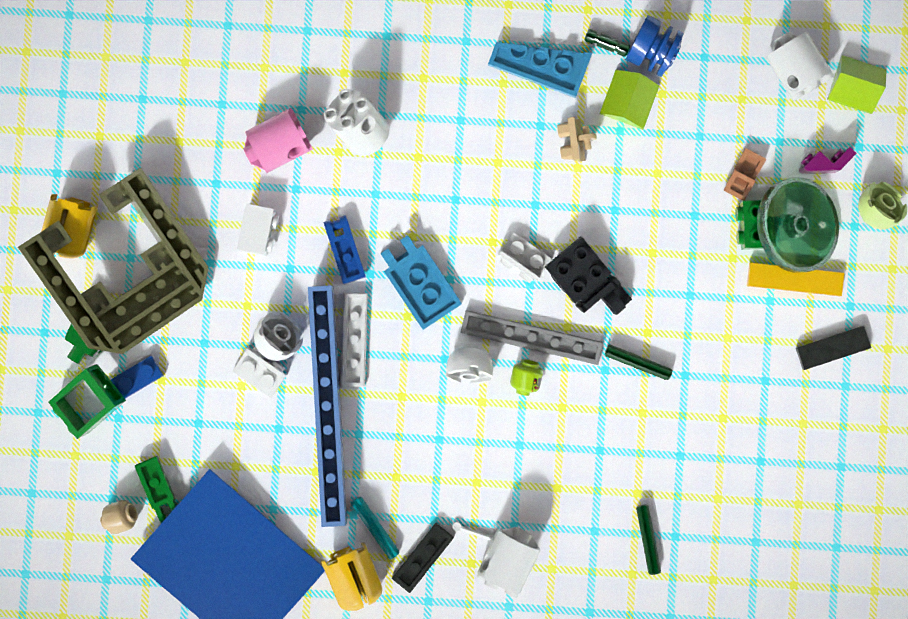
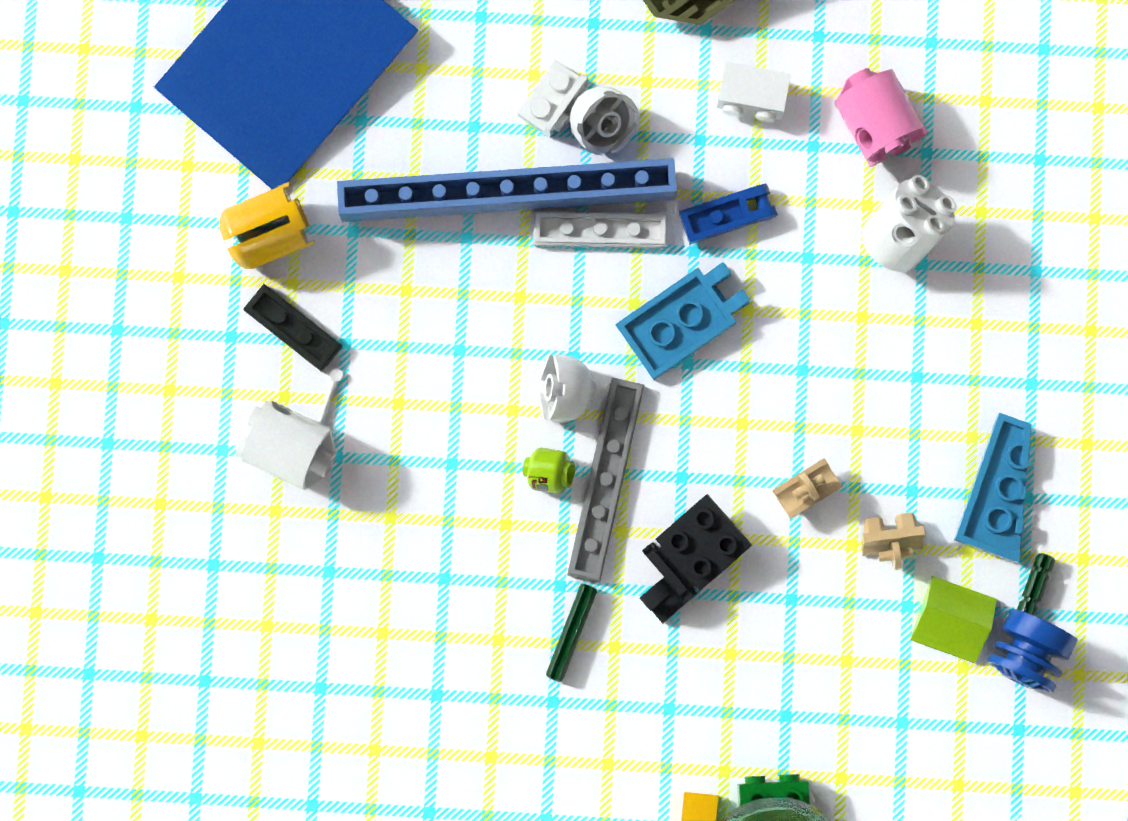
camera: 90 degrees right, 5 degrees down
teal axle [351,496,400,560] -> none
white bracket [498,233,552,283] -> none
dark green axle [636,504,661,575] -> none
nougat slope [723,148,767,201] -> none
none -> tan hips [772,458,843,519]

